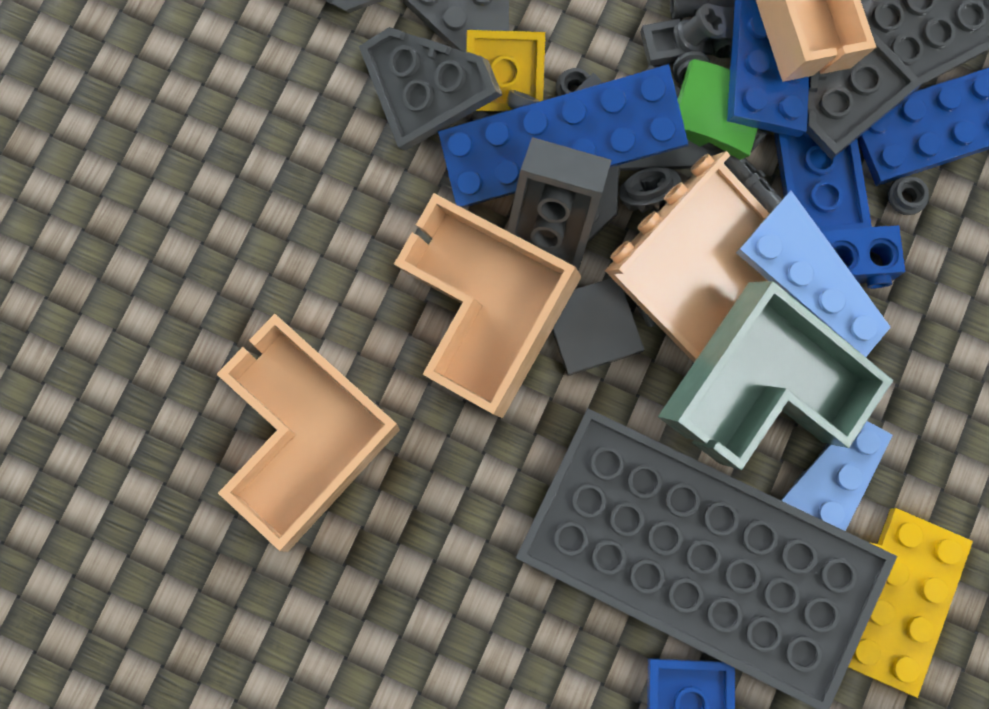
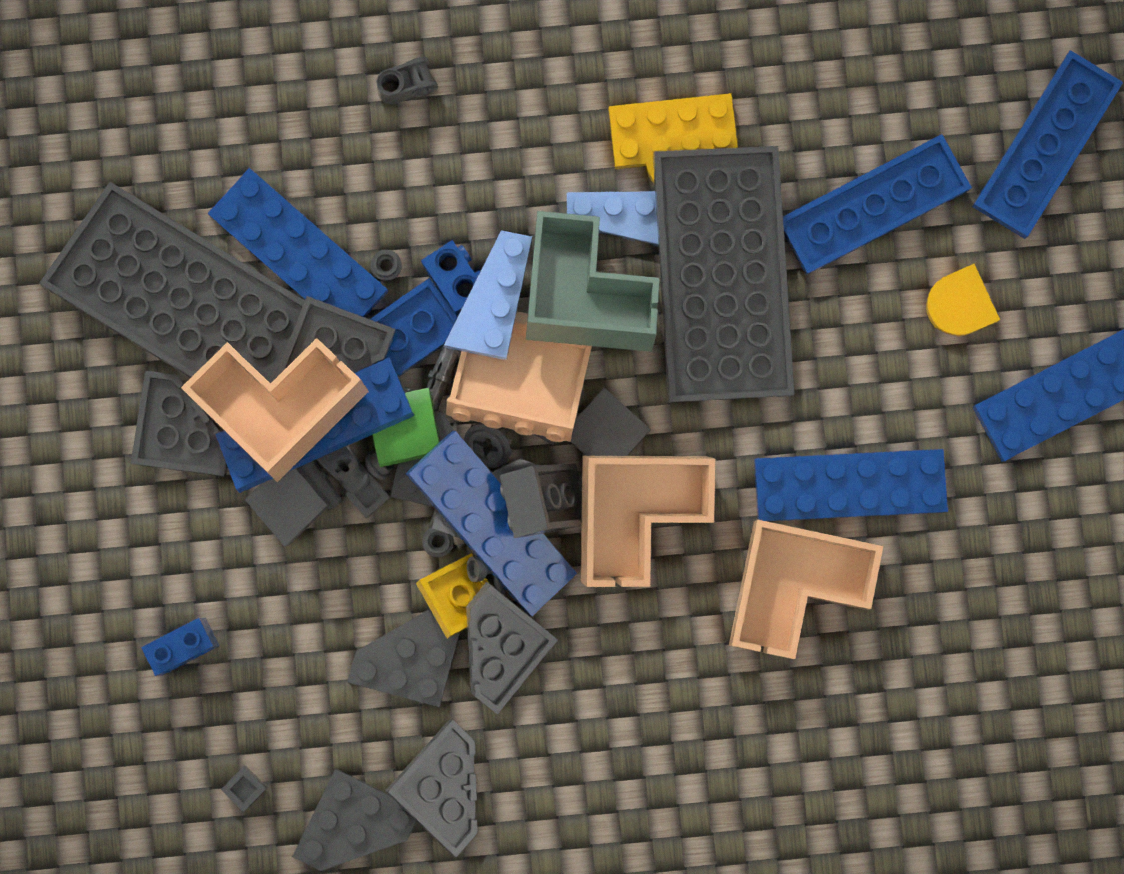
camera: 115 degrees left, 5 degrees up
none -> blue plate [754,449,948,522]

